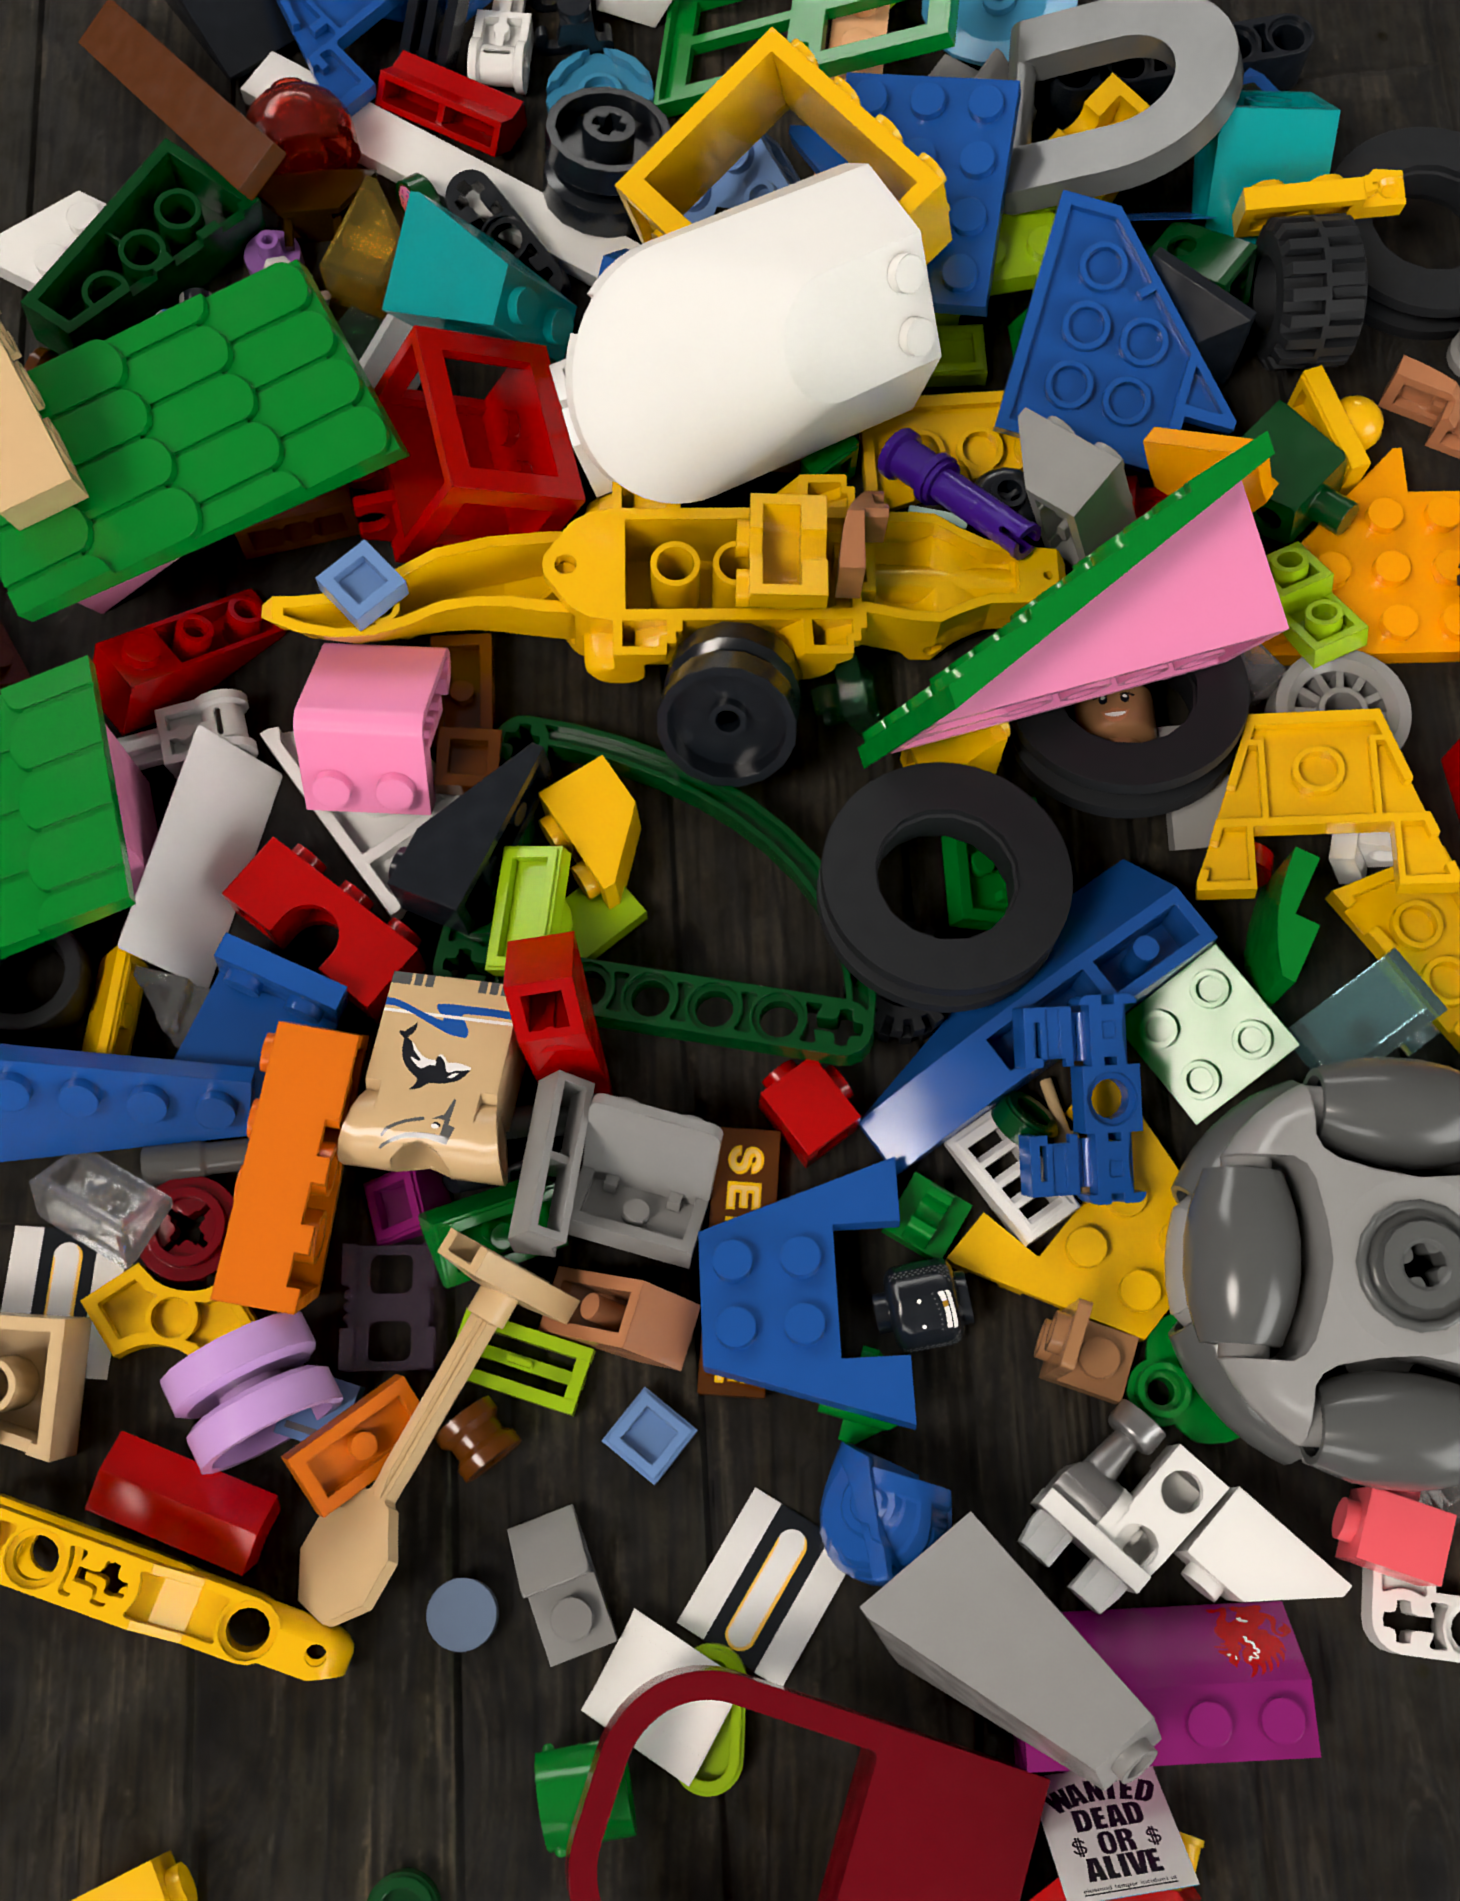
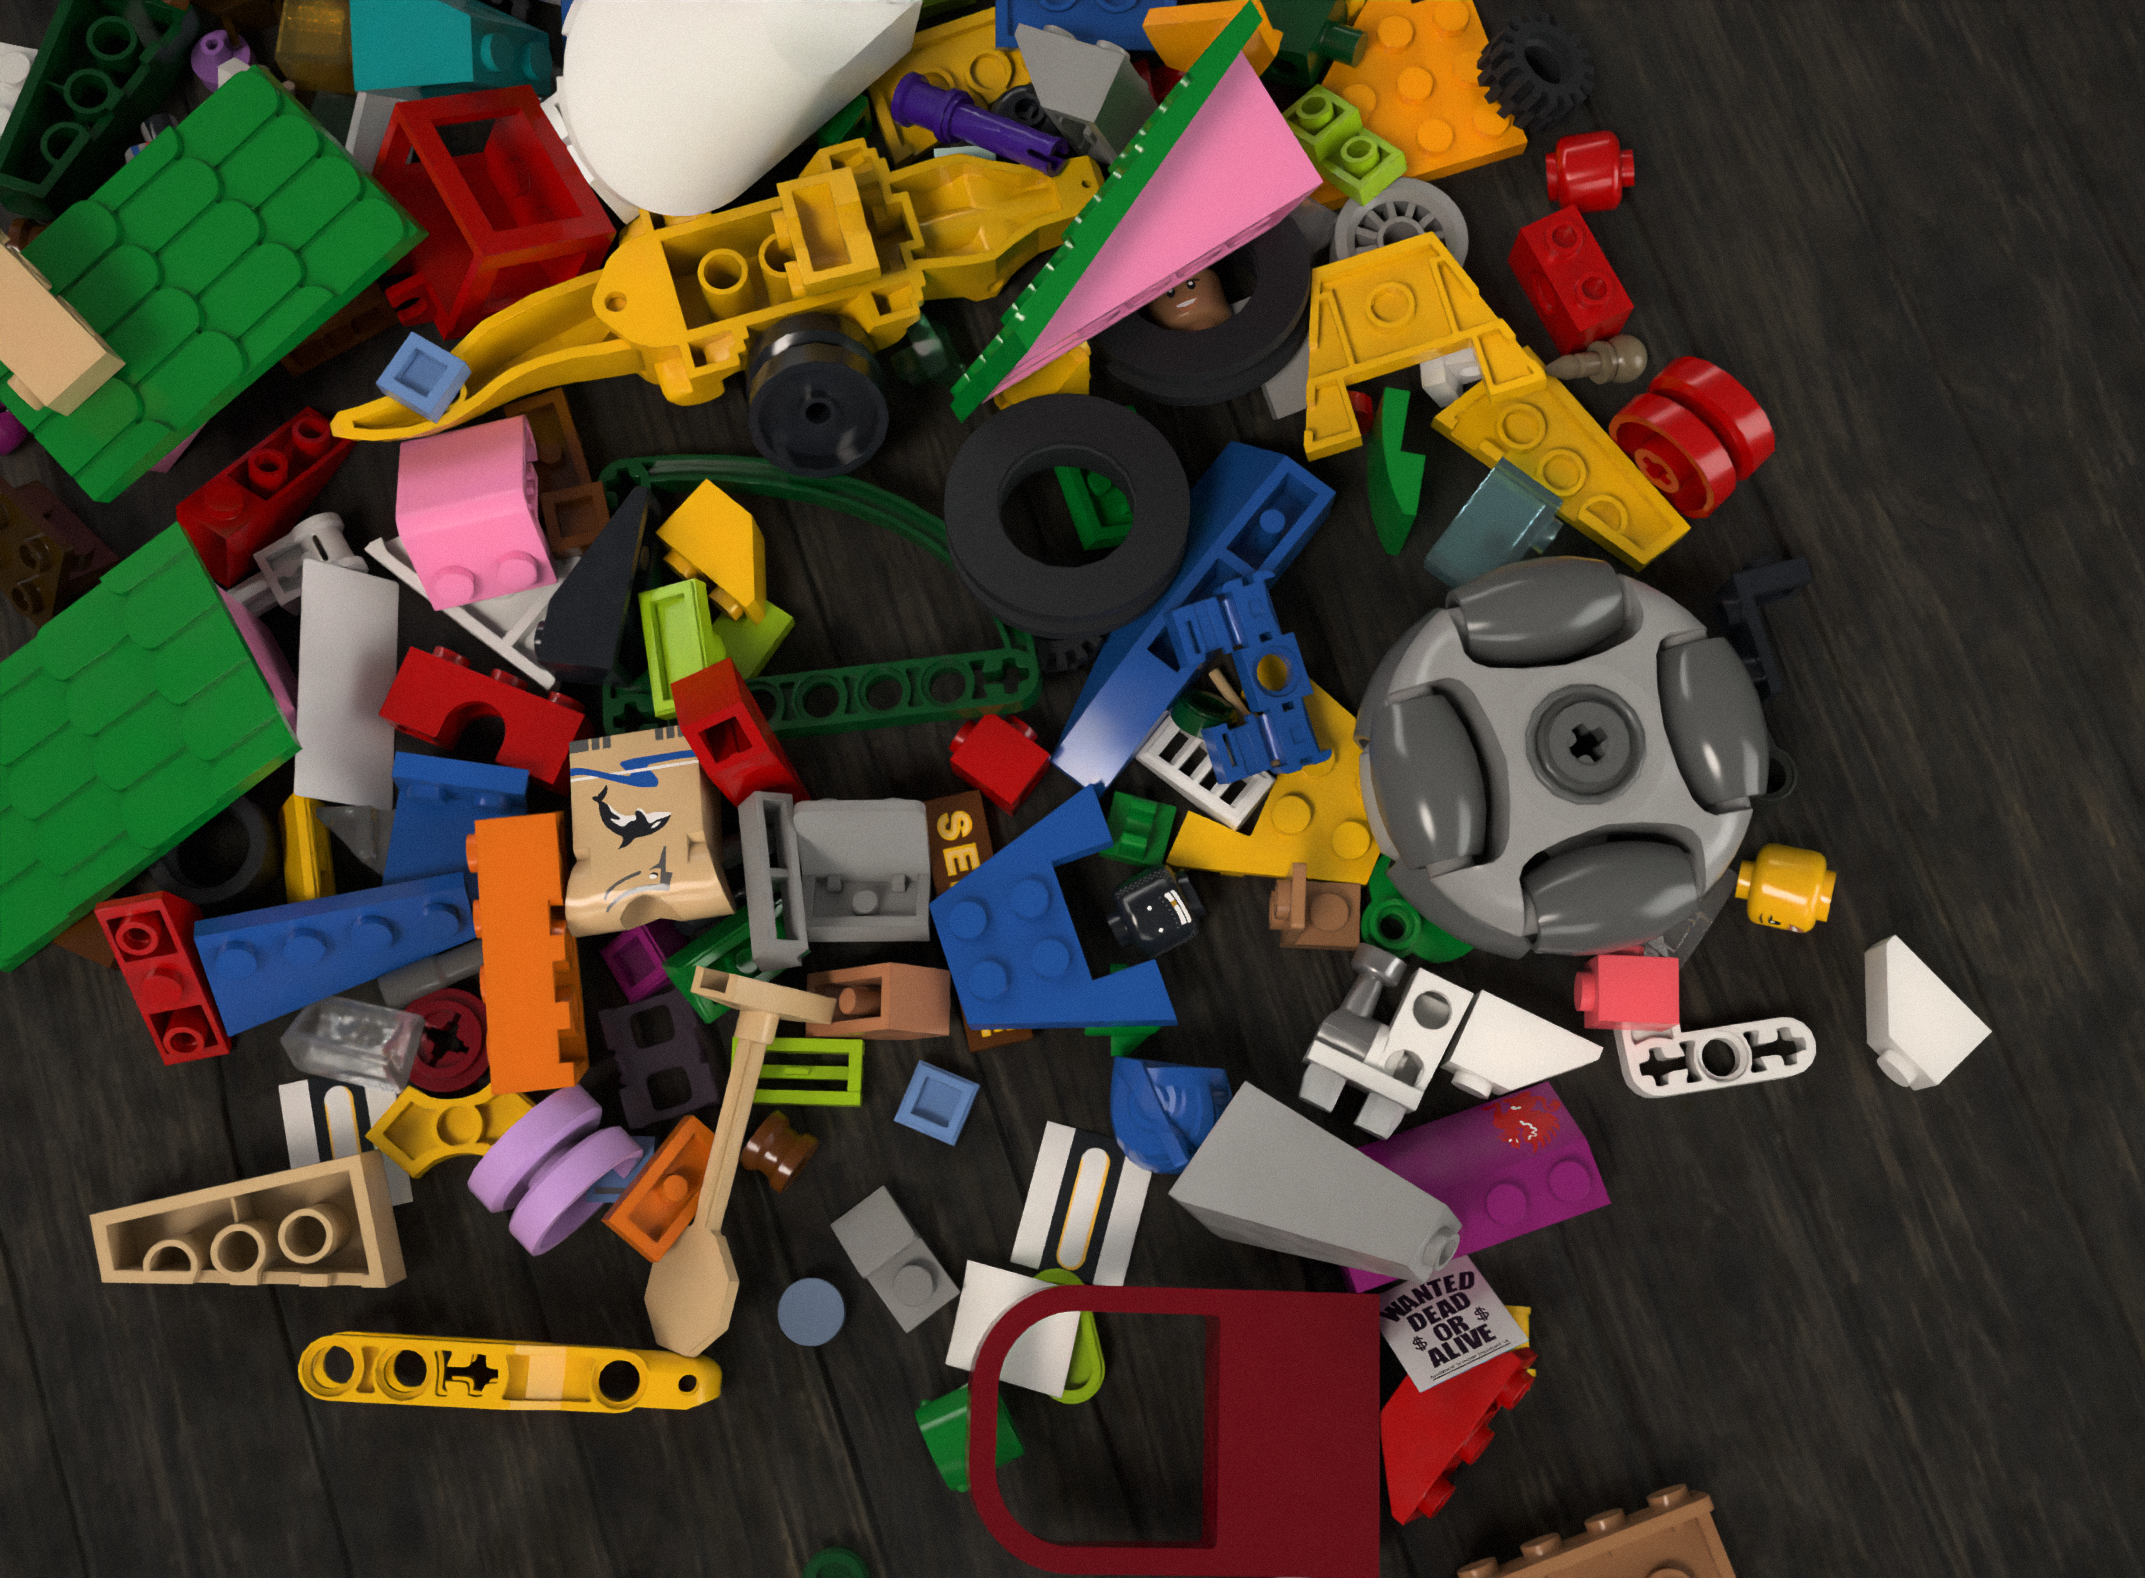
camera: 15 degrees left, 5 degrees up
red piece [85,1431,281,1576] -> none
nougat slope [835,491,889,598] -> none
hinge [1125,943,1301,1125] -> none

